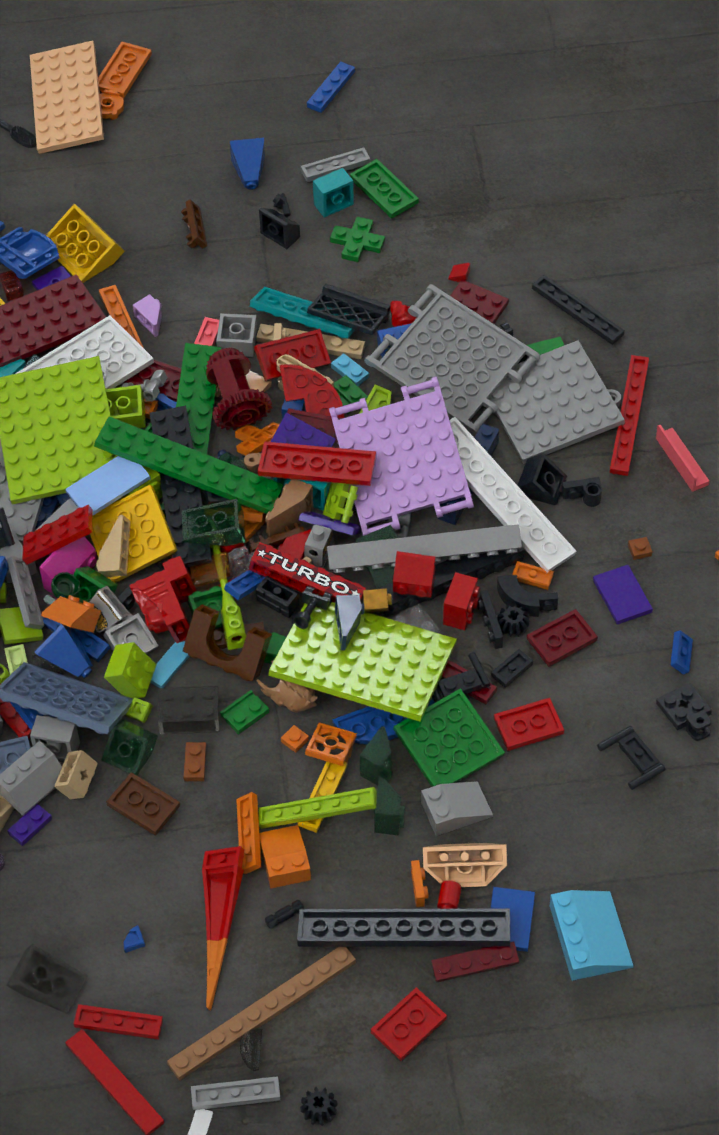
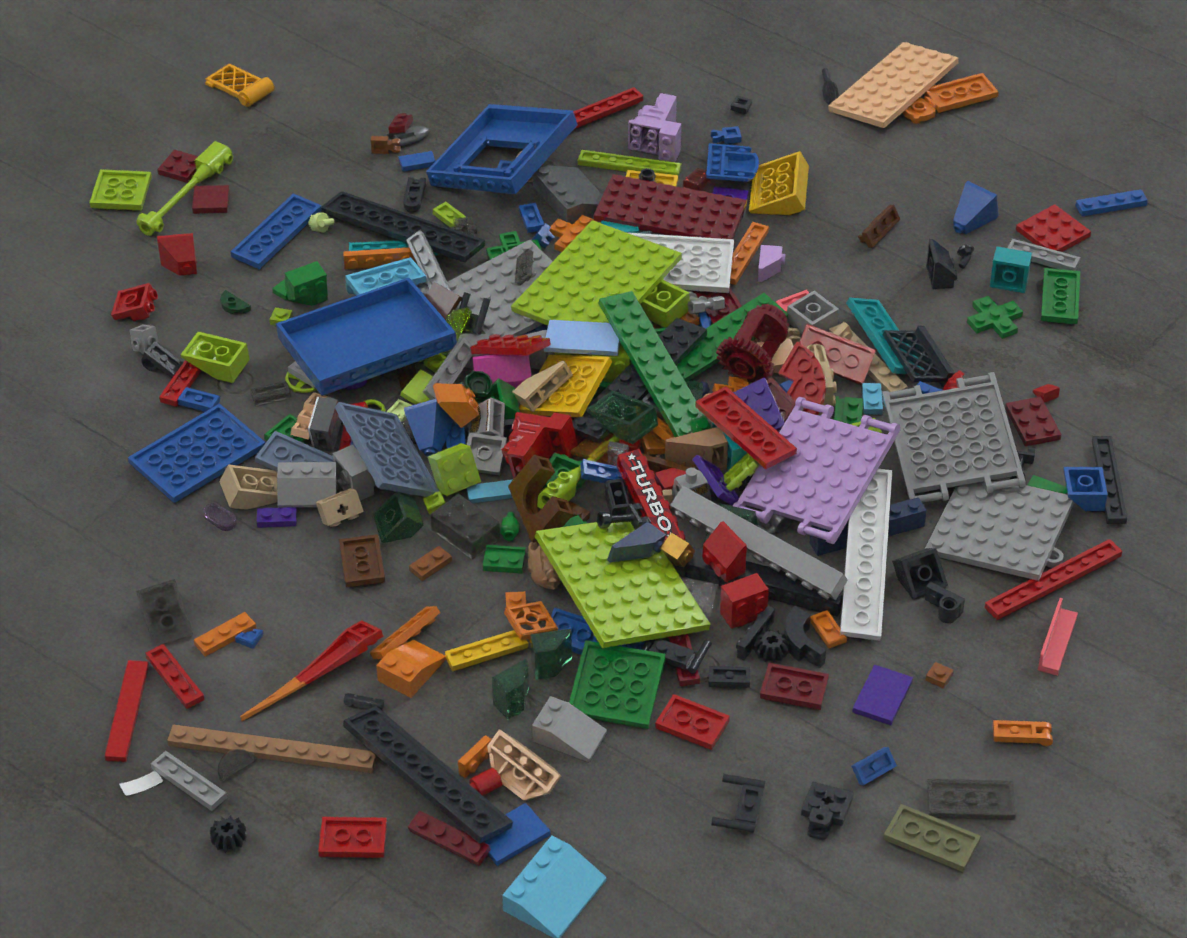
camera: 45 degrees right, 10 degrees down
lime tile [259,787,377,829] -> none
none -> orange plate [194,612,257,657]
none -> green plant [500,512,520,541]
none -> red plate [1016,204,1091,252]
none -> blue slope [1063,467,1108,511]

